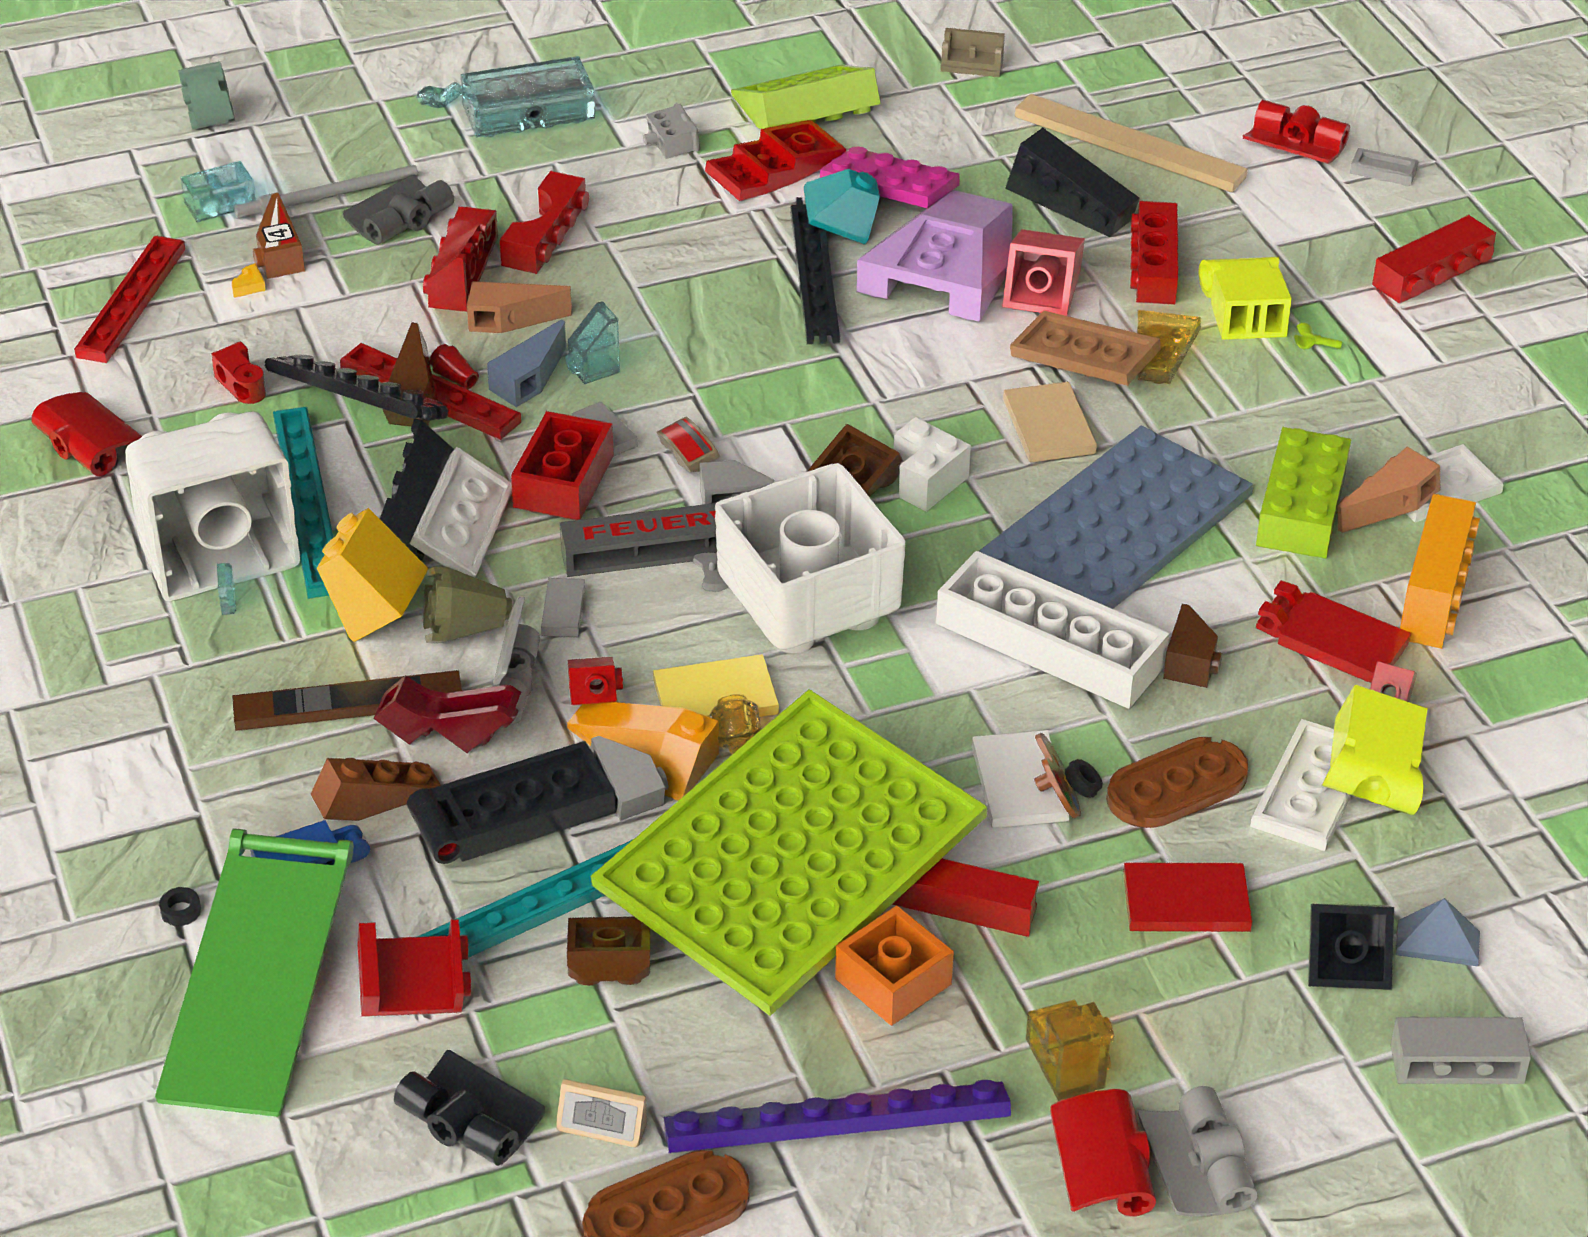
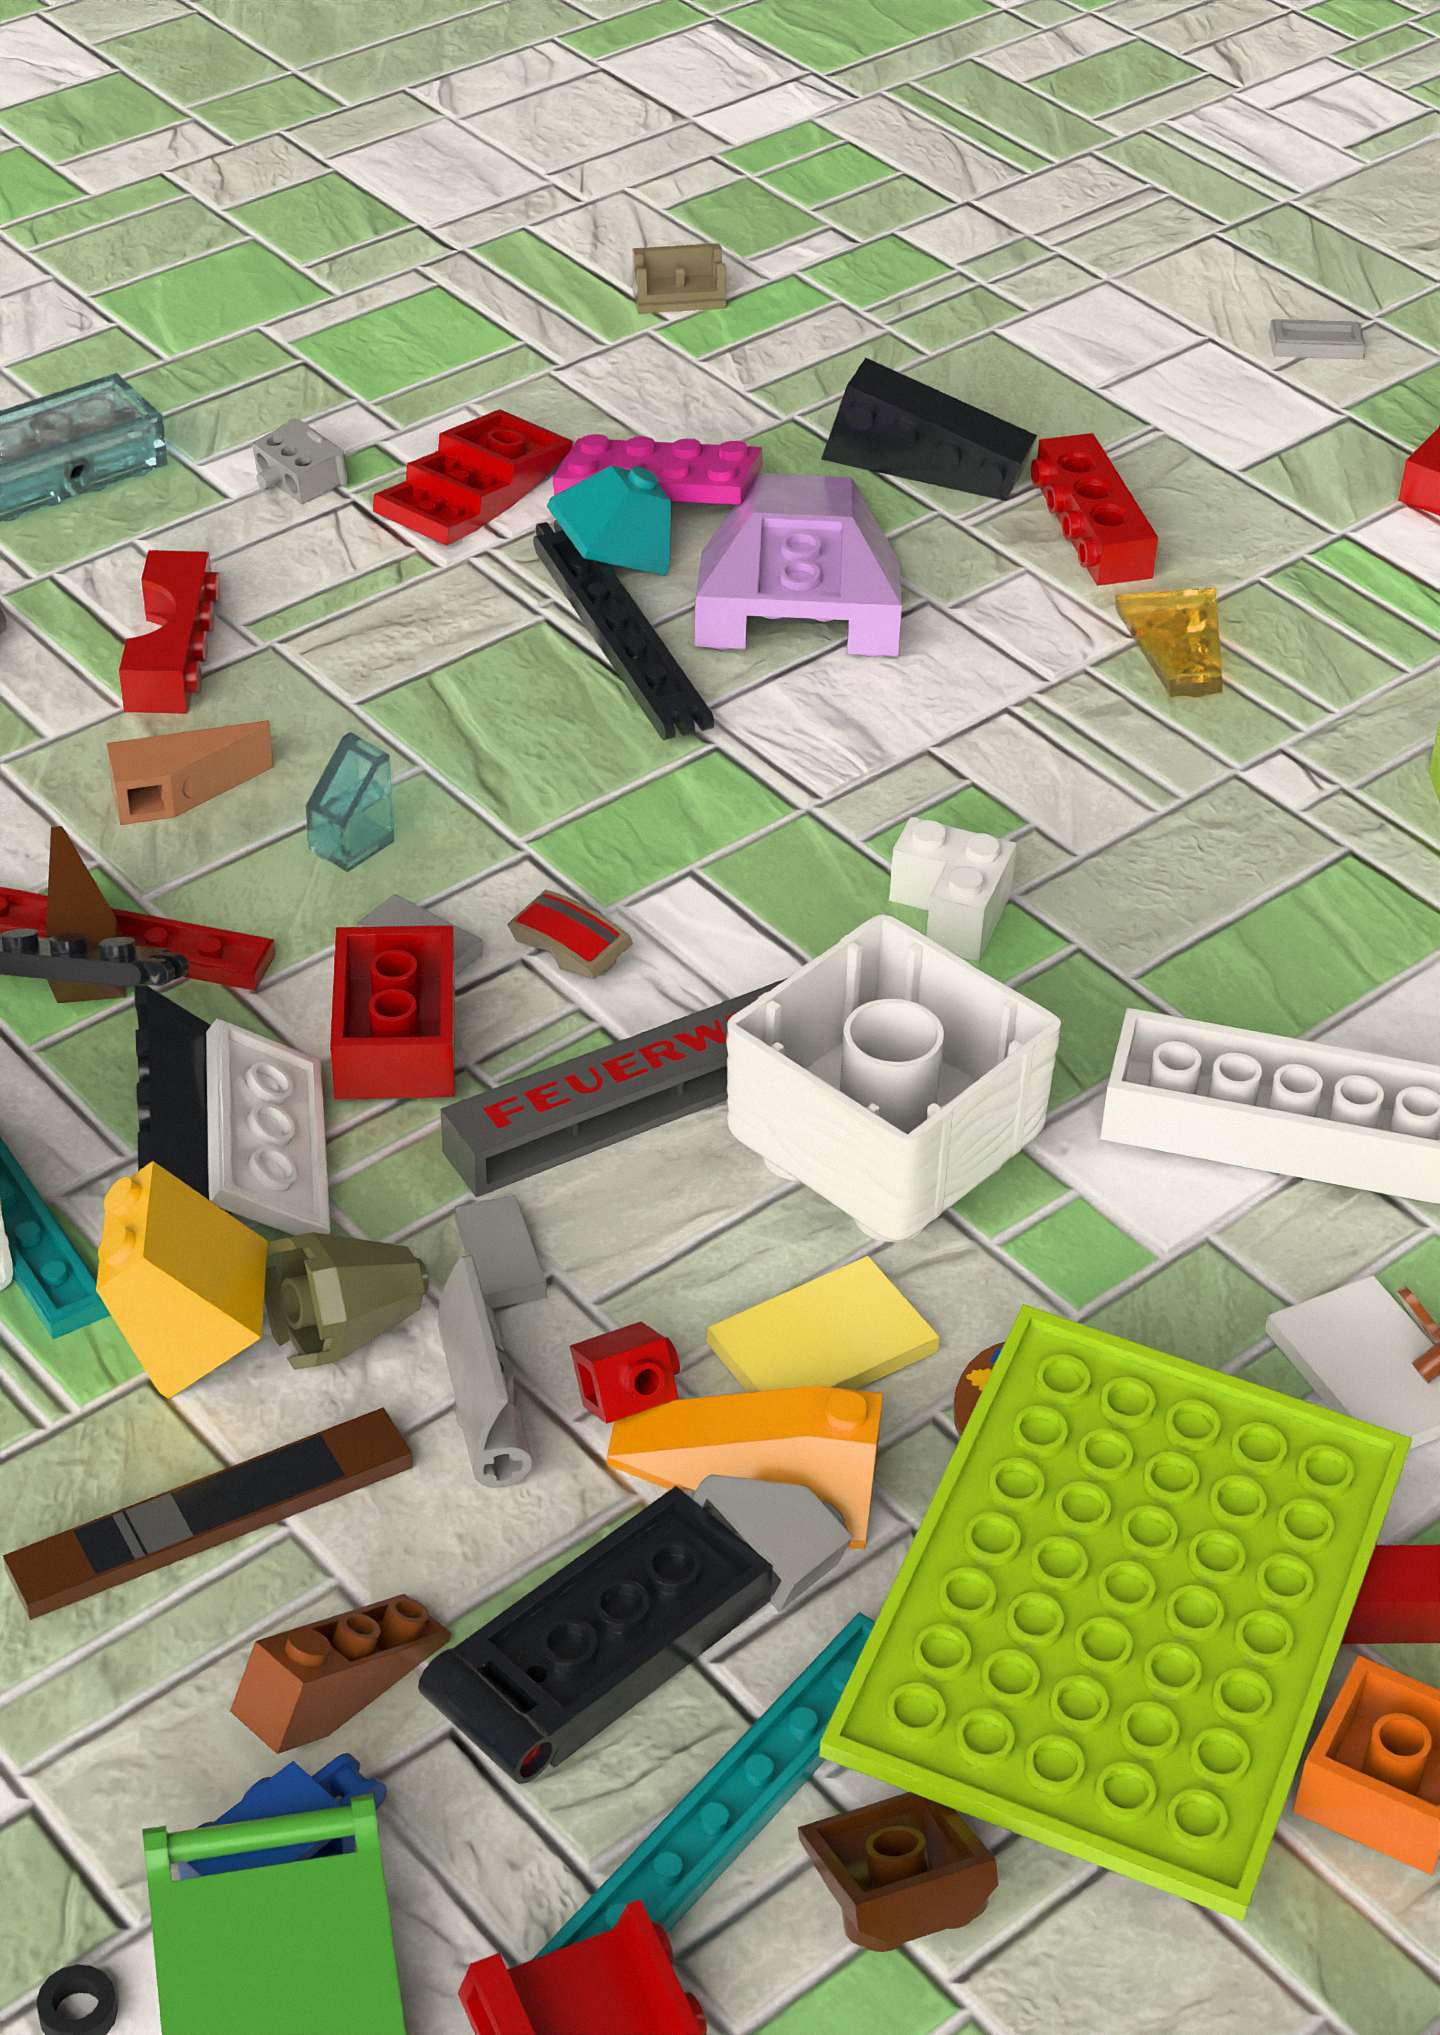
camera: 20 degrees left, 0 degrees up
dark red arch [373,675,521,753] -> none
red wedge [423,206,498,312] -> none
red cone [429,344,479,389] -> none
sand blue slope [487,319,566,407] -> none
light grey piece [693,553,728,592] -> none
light grey slope [700,460,775,505] -> none
clear yellow head [710,694,762,754] -> none
lime slope [731,65,880,129] -> none
reddish brown slope [807,424,903,497] -> none
sand blue plate [979,425,1254,609] -> none
coral slope [1002,229,1085,316] -> none
tan tile [1003,382,1097,462] -> none
medium nougat plate [1010,311,1161,386] -> none
tan tile [1015,94,1247,193] -> none
neon yellow piece [1198,257,1291,340] -> none
red panel [1243,100,1350,163] -> none
lime hand [1294,323,1342,349] -> none

